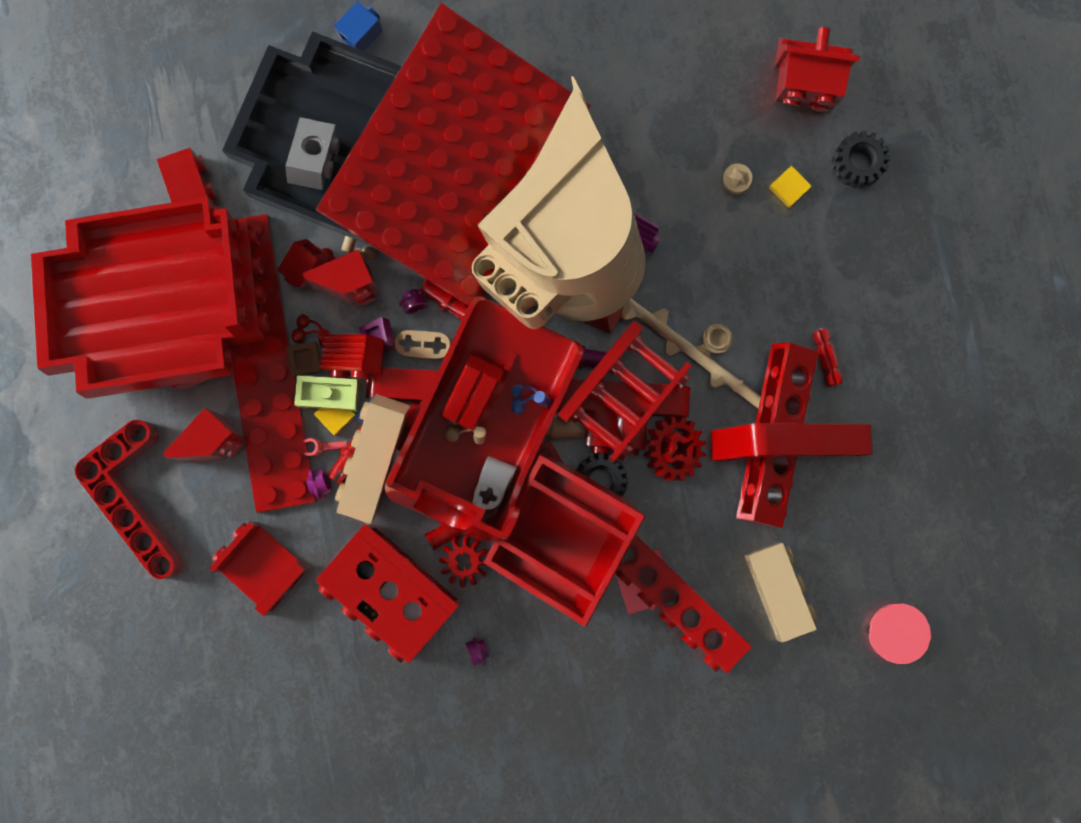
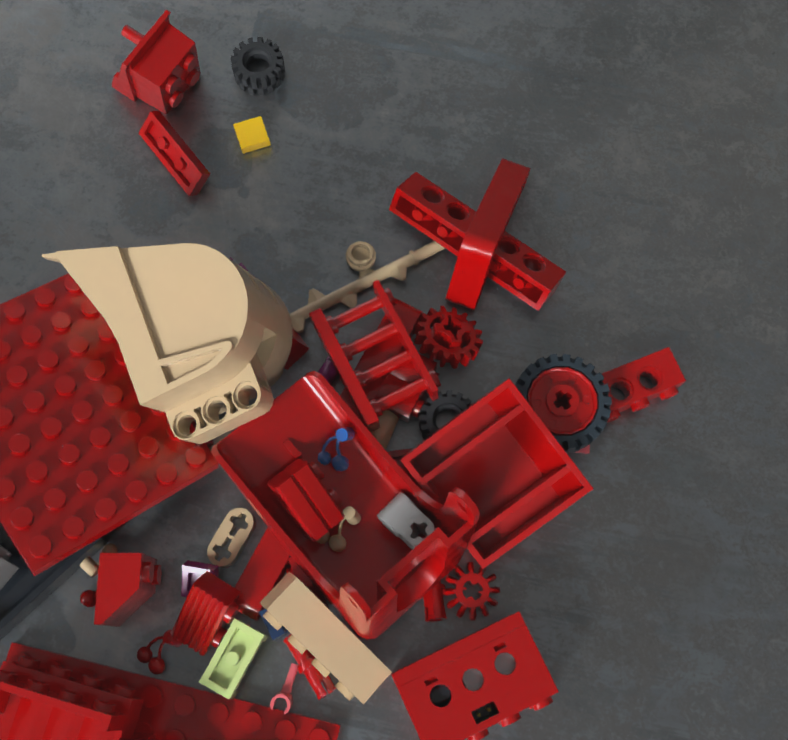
camera: 70 degrees left, 10 degrees down
red brick [277,239,329,288] -> none
reddish brown plate [286,341,323,377] -> none
magenta plate [306,470,332,499] -> none
yellow tile [314,408,356,436] -> none
magenta plate [399,289,427,314] -> none
red pin [419,280,468,320] -> none
magenta plate [465,637,490,666] -> none
tan tile [722,164,752,195] -> none
tan brick [744,543,817,643] -> none
red axle [813,328,843,387] -> none
coral tile [869,603,931,664] -> none
none -> red plate [138,111,211,196]
none -> wheel [515,354,612,453]

